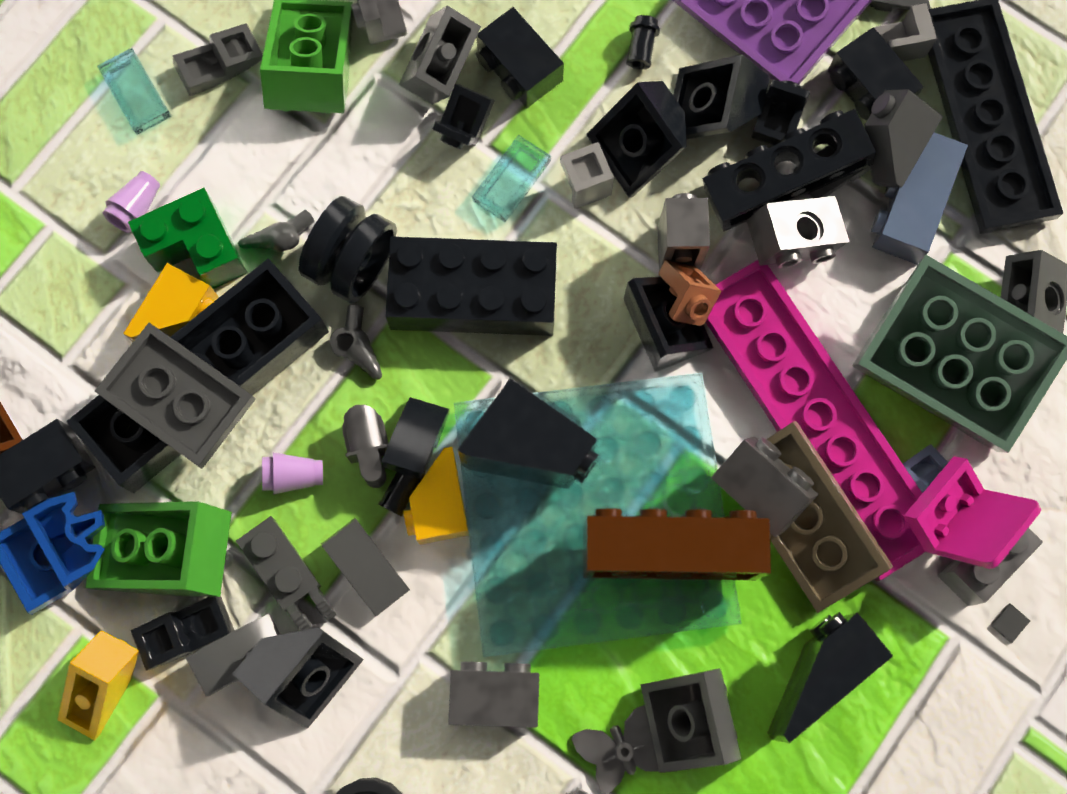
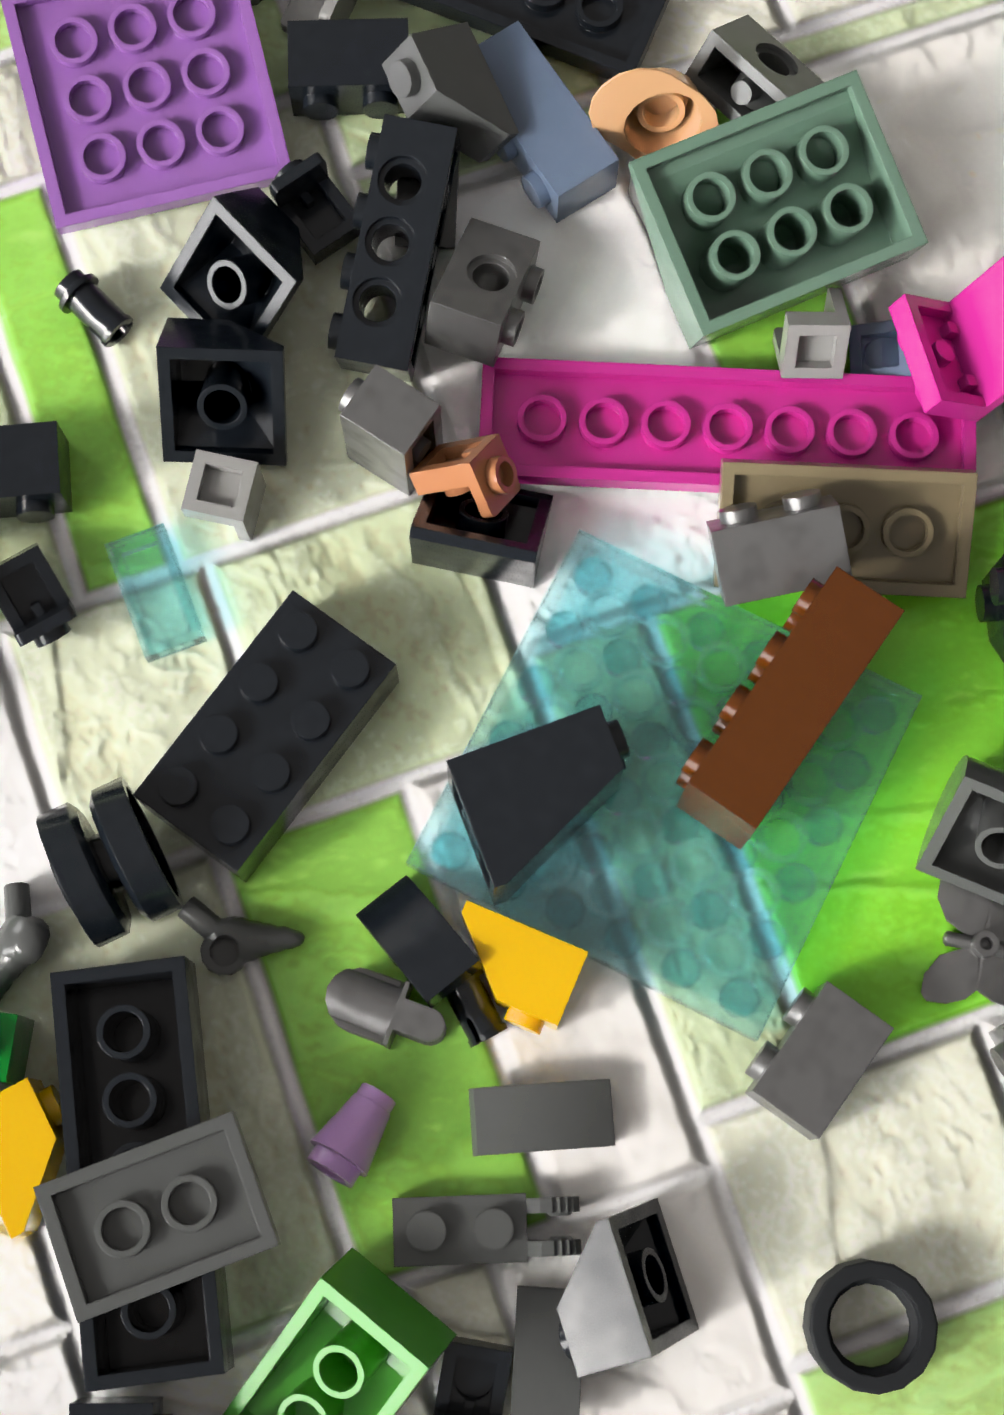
camera: 55 degrees left, 0 degrees up
none -> light nougat piece [588,67,719,159]
none -> light grey panel [772,288,852,379]

